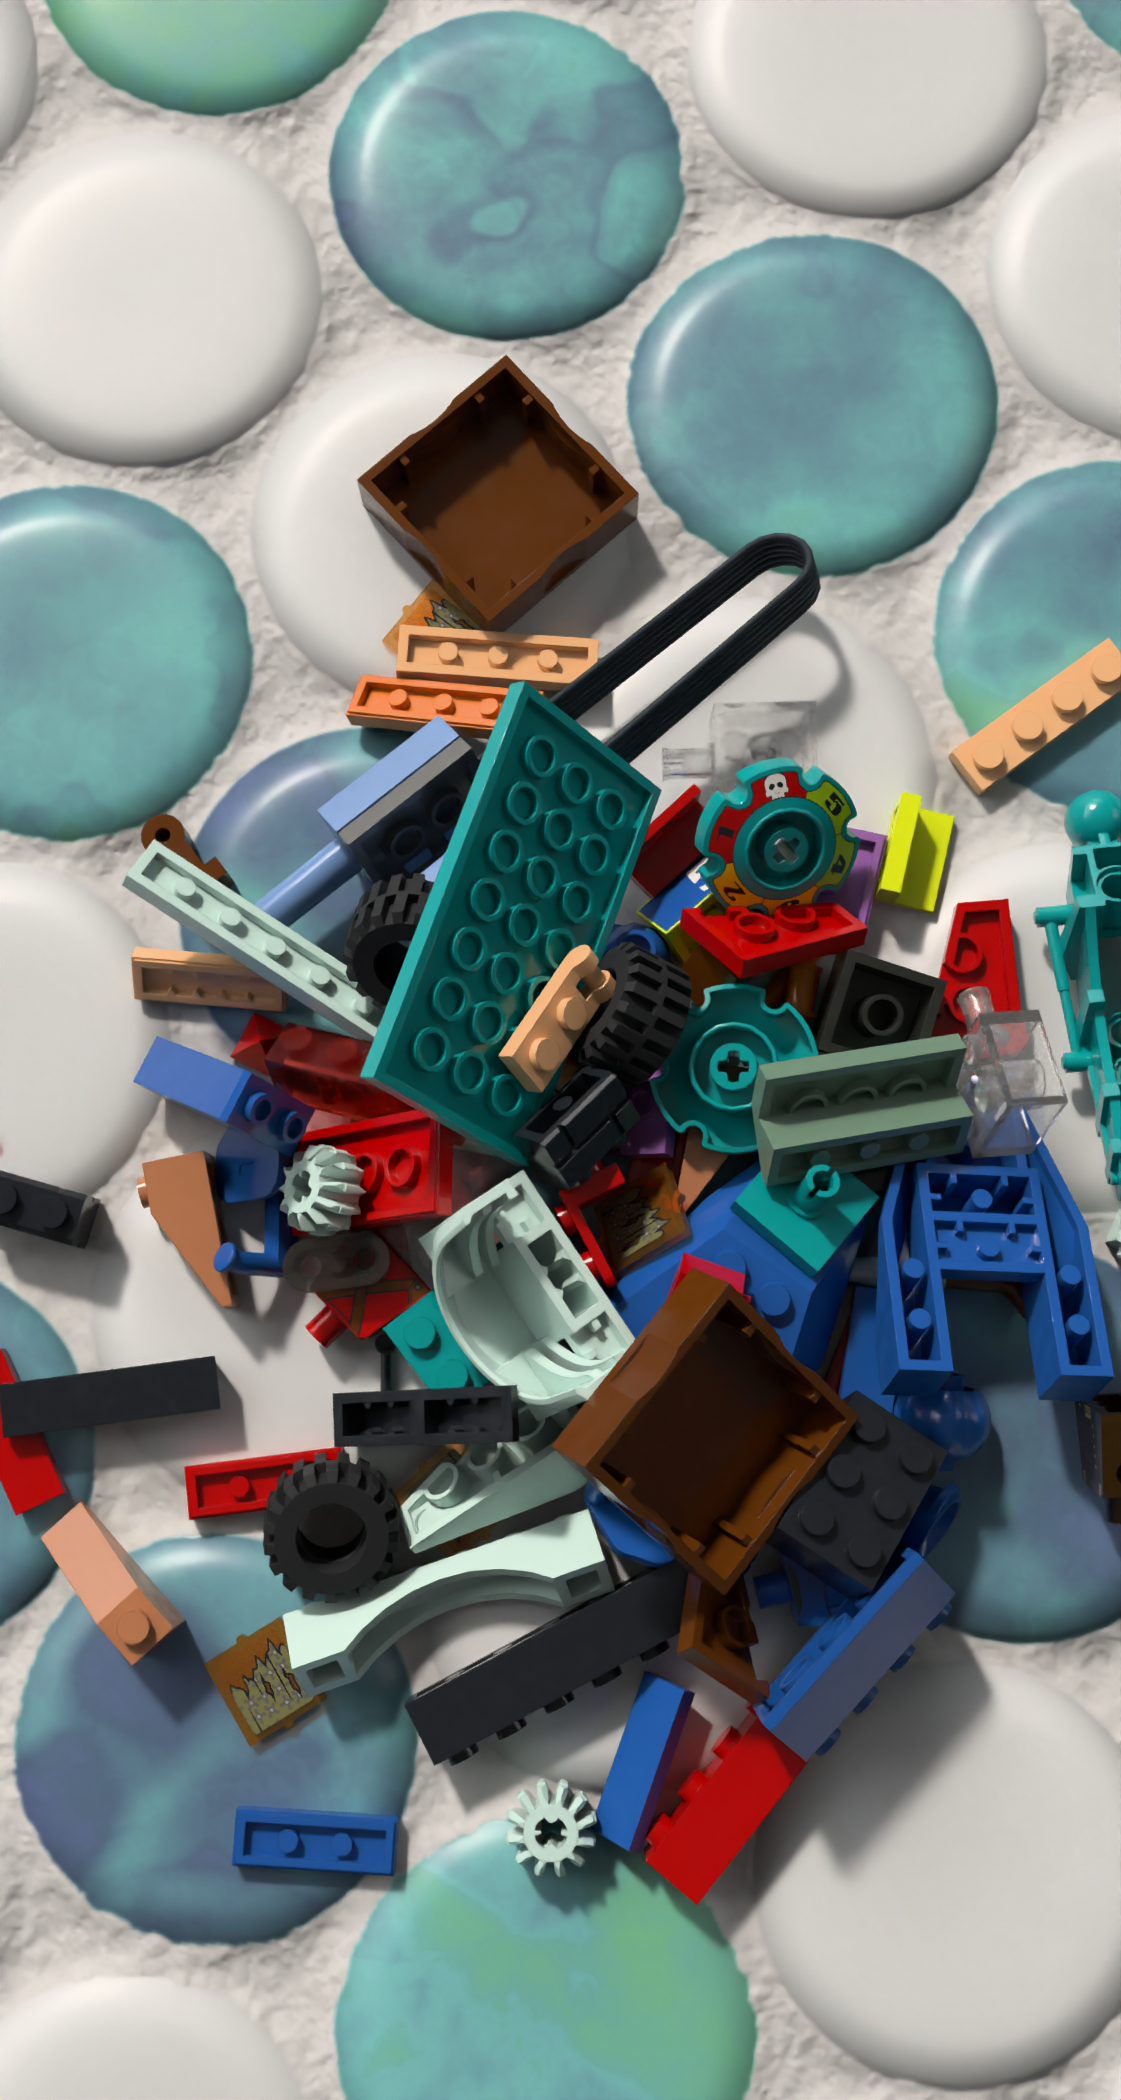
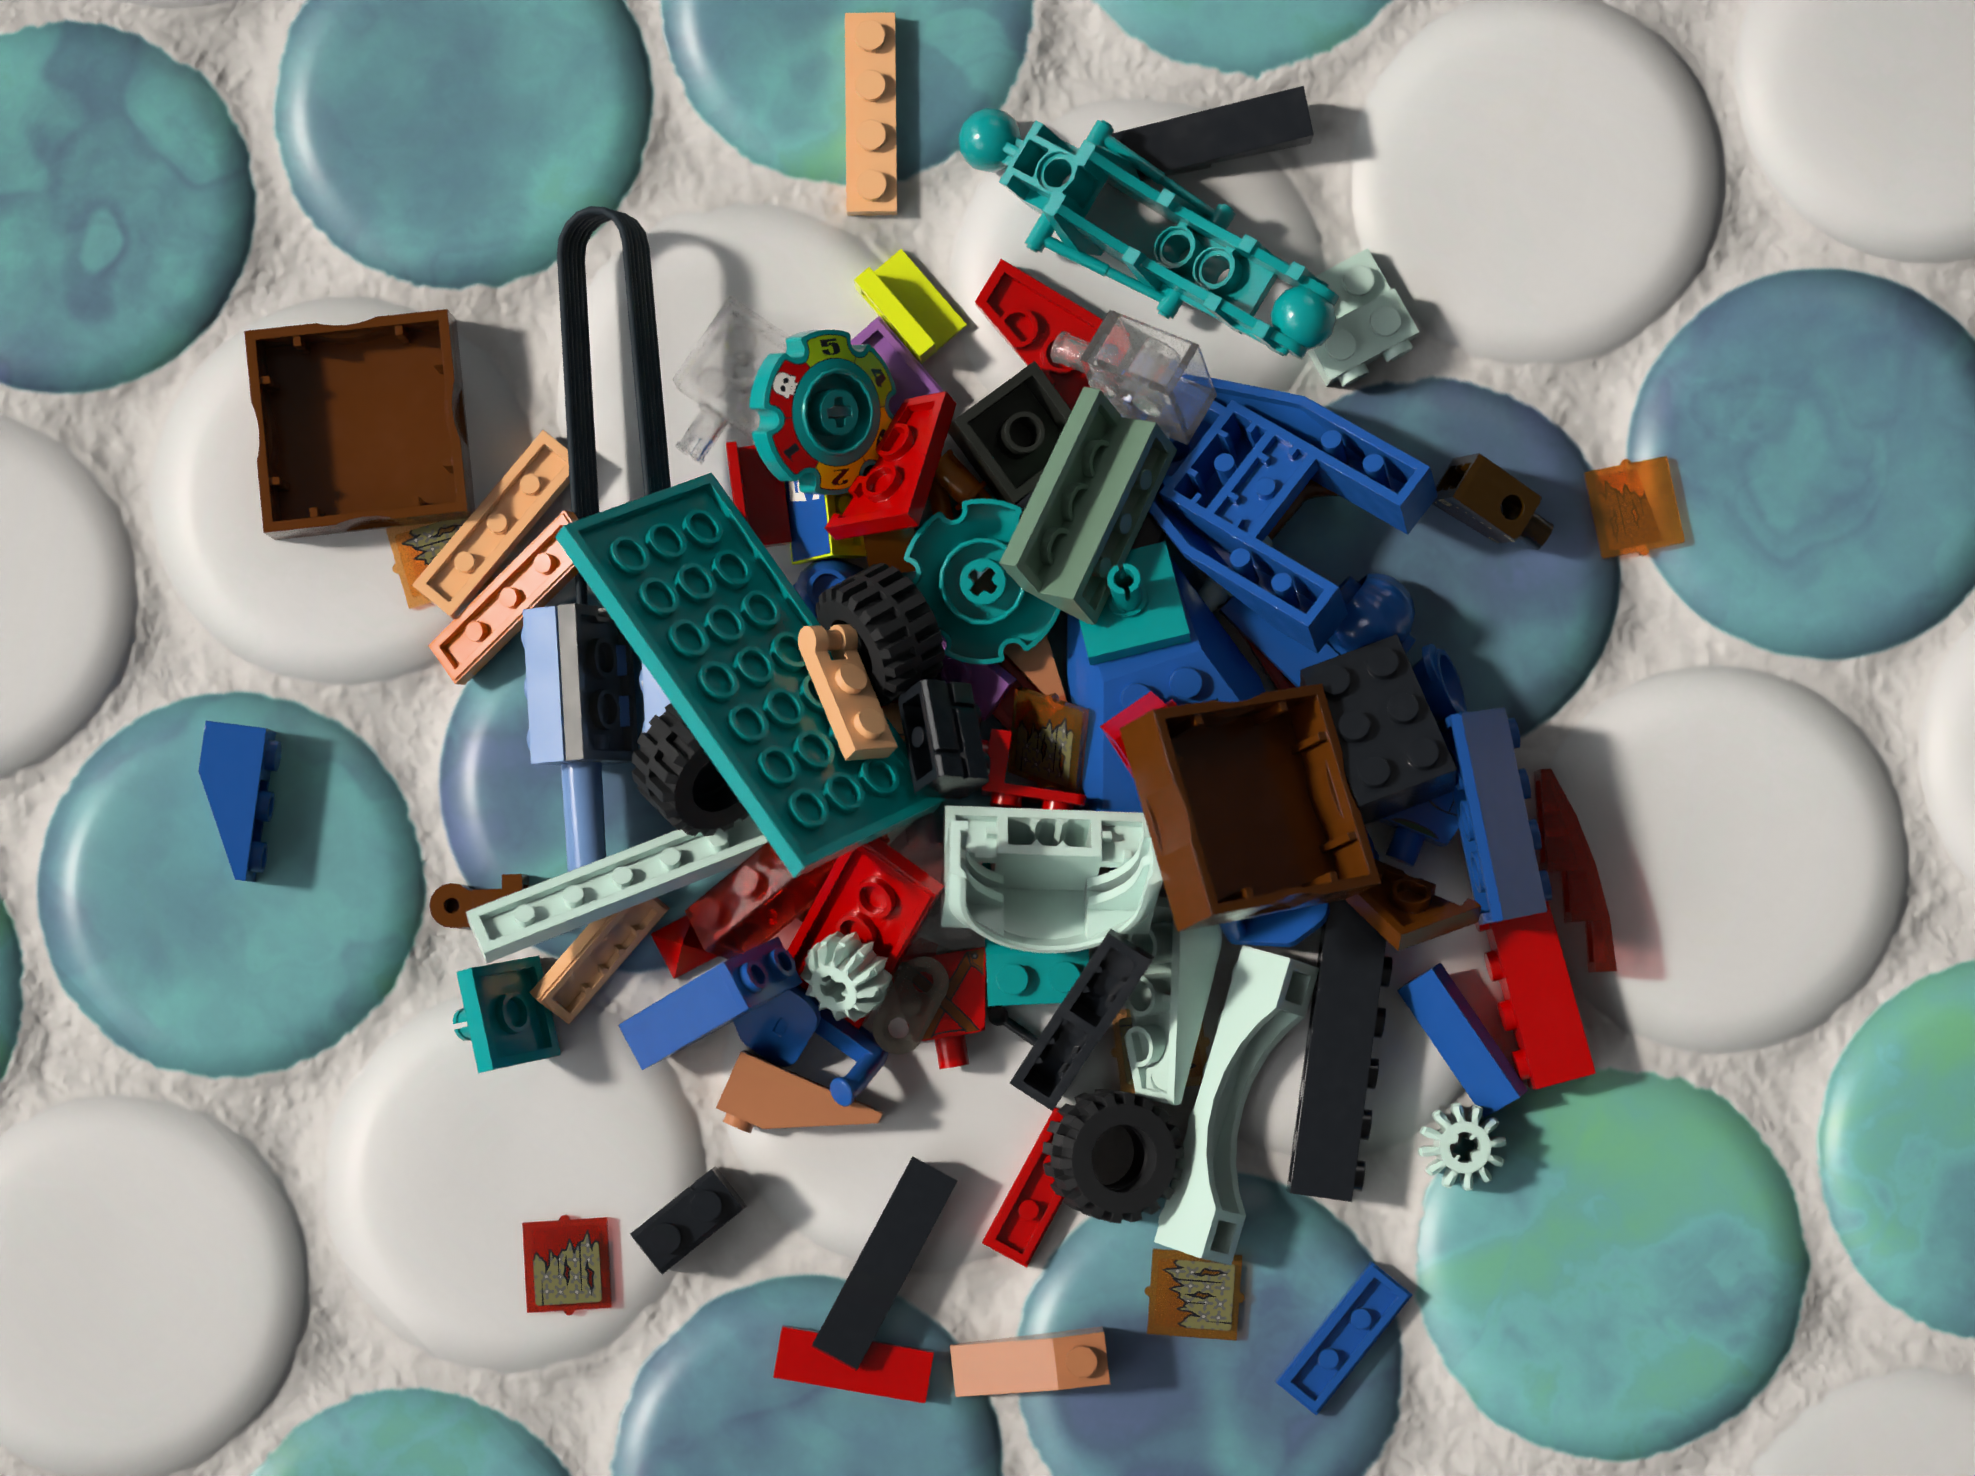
camera: 55 degrees left, 5 degrees up
none -> blue slope [198,721,282,882]
none -> teal tile [453,955,561,1073]
none -> clear red slope [1534,769,1617,973]

